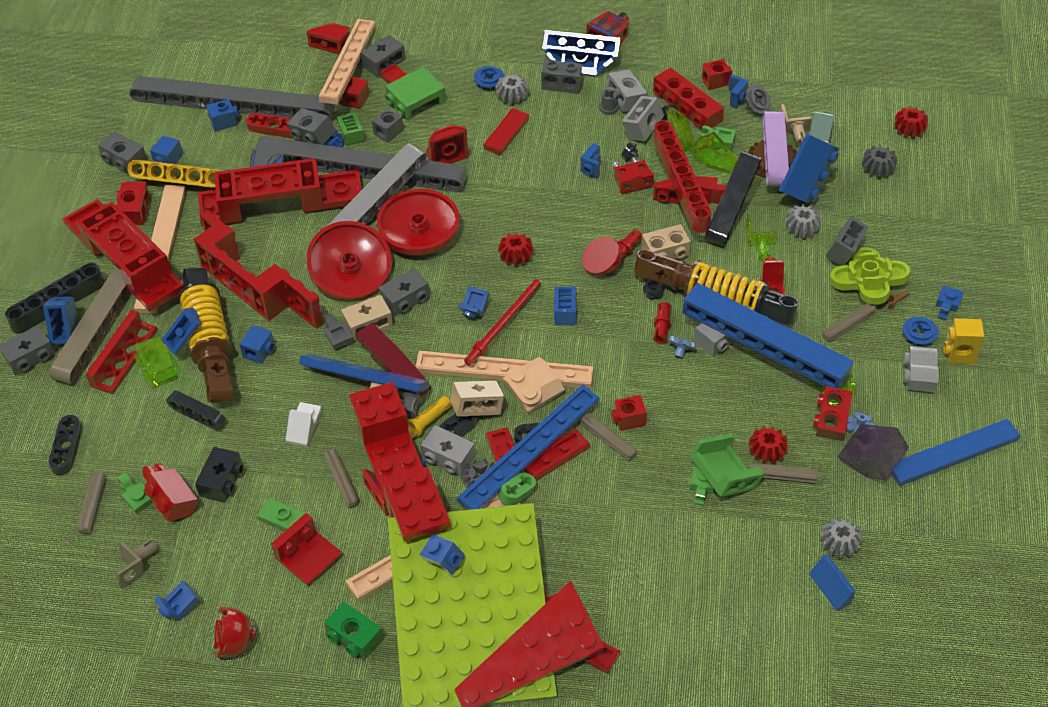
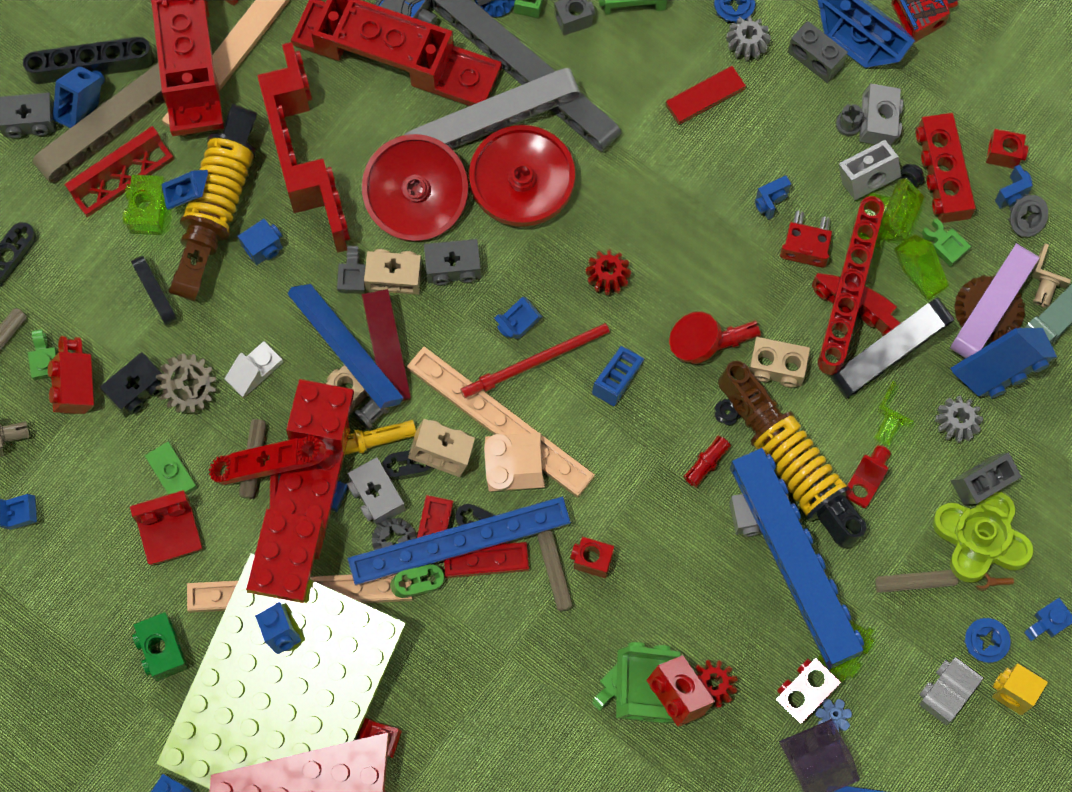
camera: 30 degrees right, 20 degrees up
red cylinder [214,607,255,658] -> none
red slope [425,125,469,164] -> none
black plate [621,142,638,161] -> none
medium blue plant [669,336,697,358] -> none
dark tan axle [749,463,818,483] -> none
none -> dark tan gear [156,353,216,413]
none -> red piece [209,436,326,485]
none -> red brick [646,655,715,727]

